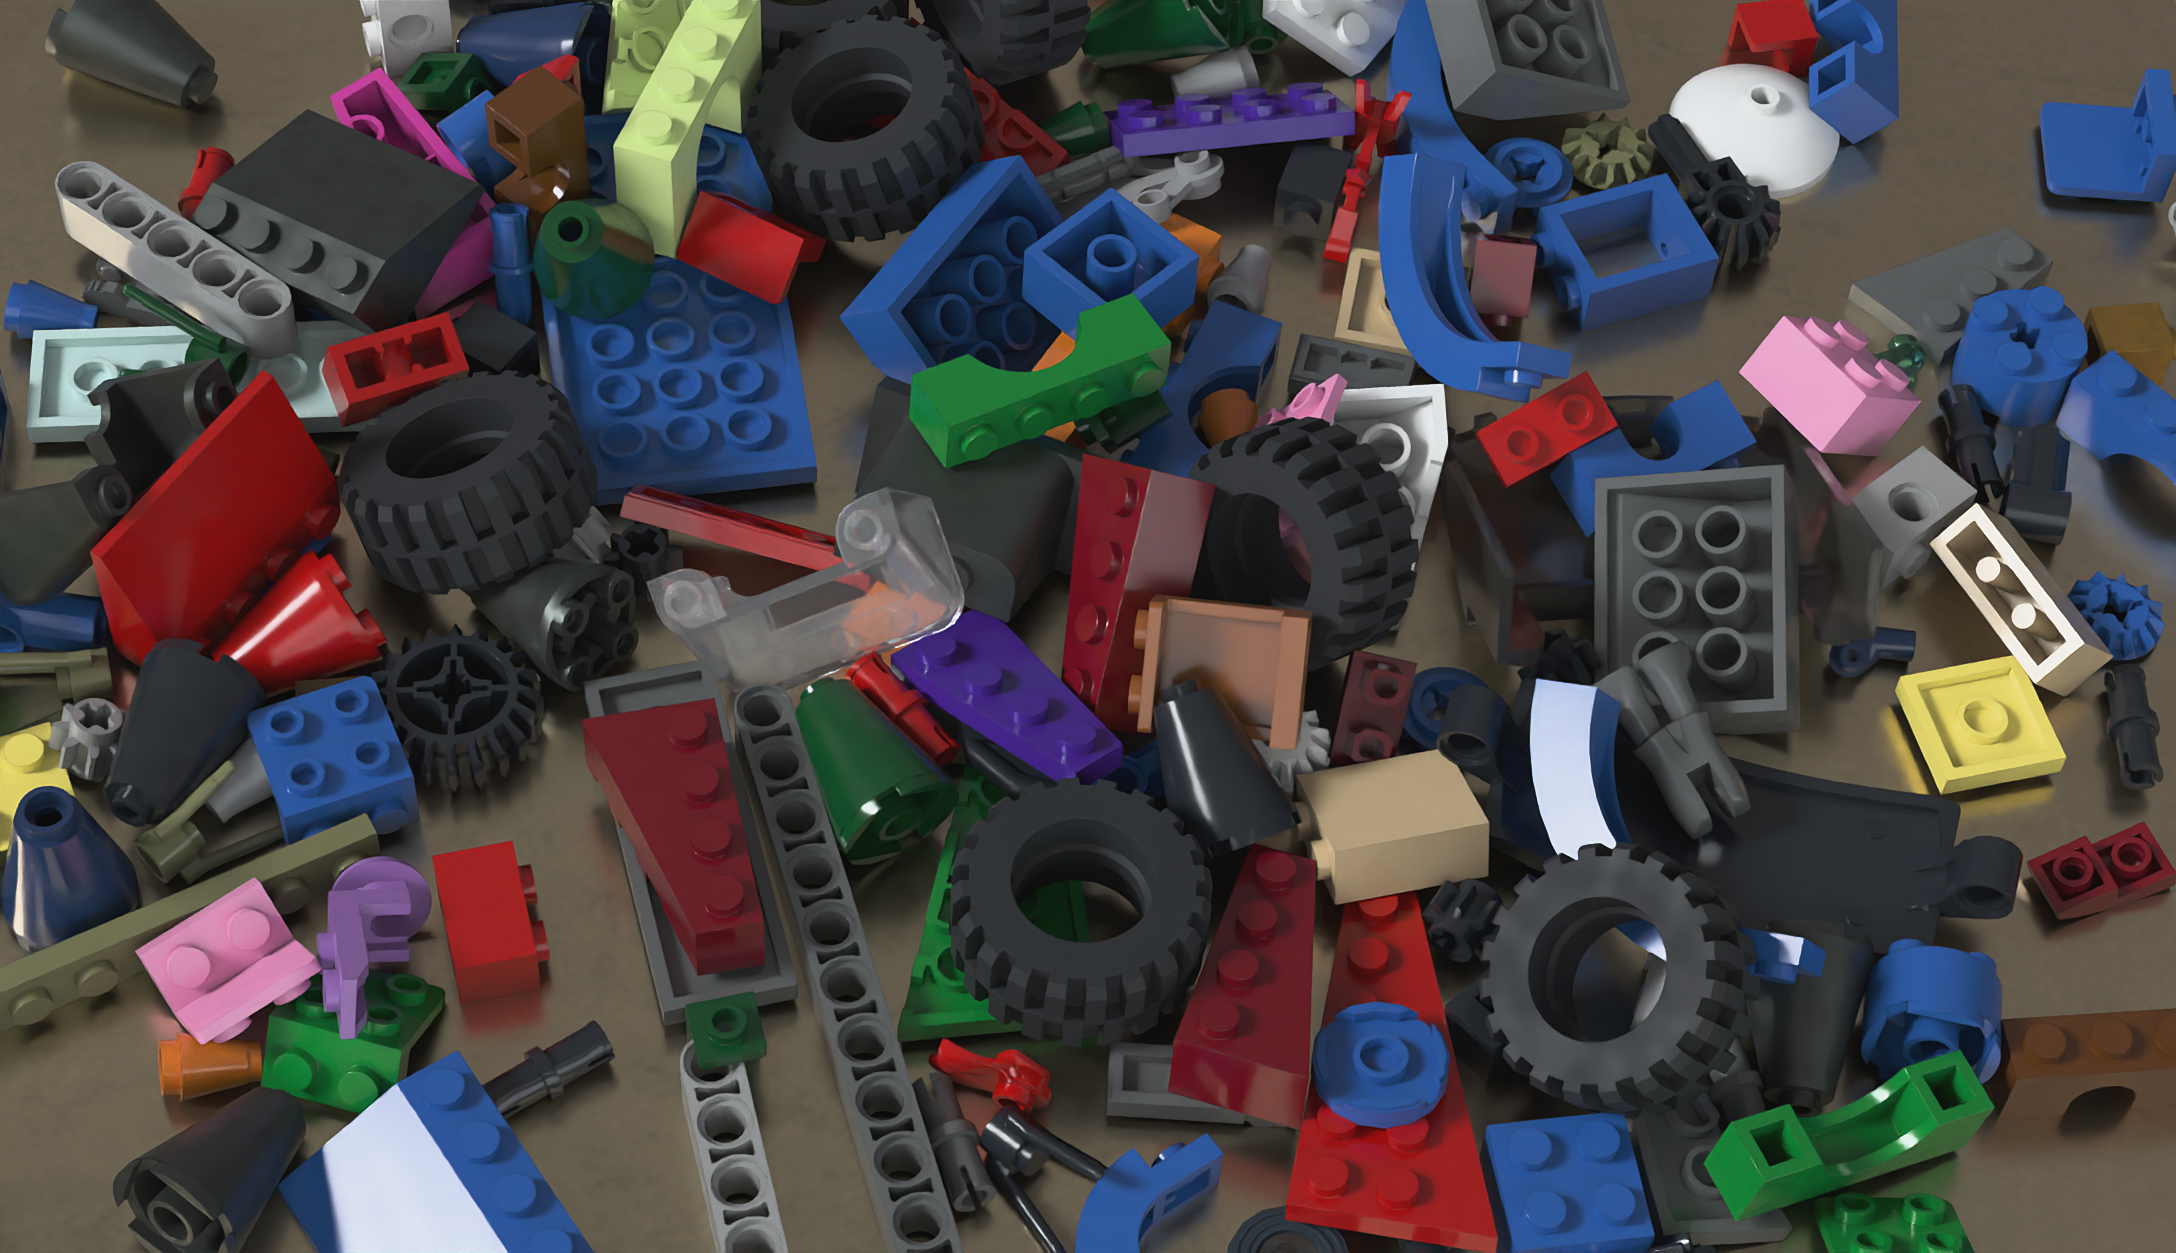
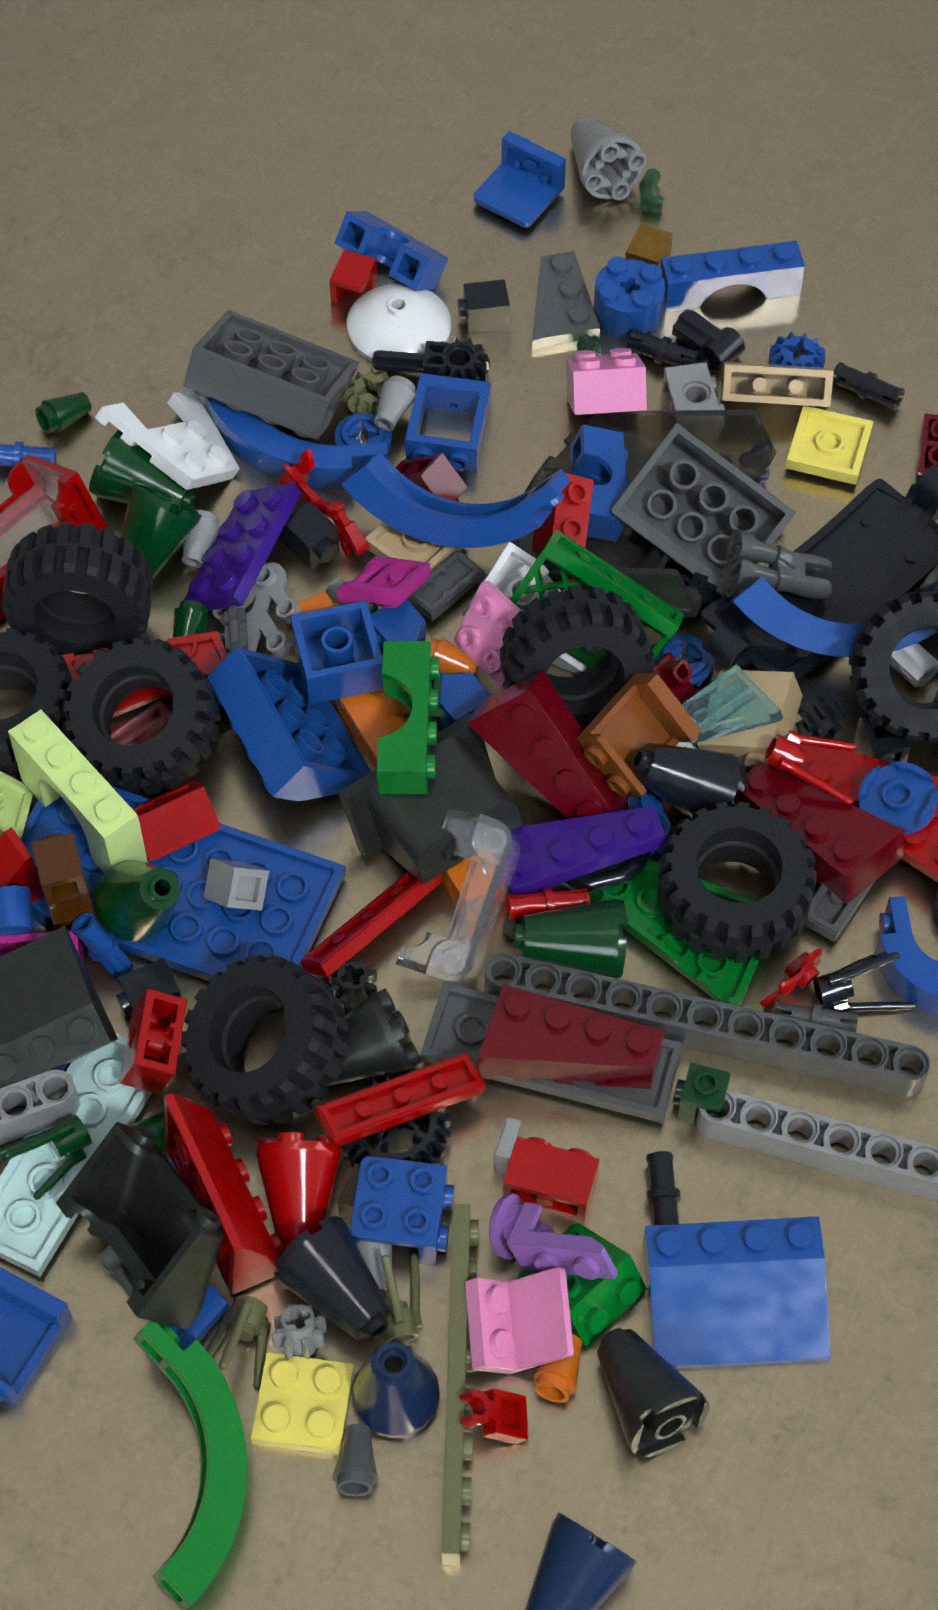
camera: 55 degrees left, 5 degrees up
none -> light grey panel [204,858,269,911]
none -> red tile [314,1052,486,1149]
none -> dark pink plate [336,556,431,608]
none -> light grey cone [374,376,416,431]
none -> black brick [457,279,510,334]
none -> red plate [459,1388,528,1444]
none -> light grey tile [494,1117,522,1174]
none -> green fence [510,529,684,668]
none -> clear light blue wing [682,665,783,742]
none -> red plant [764,730,857,805]

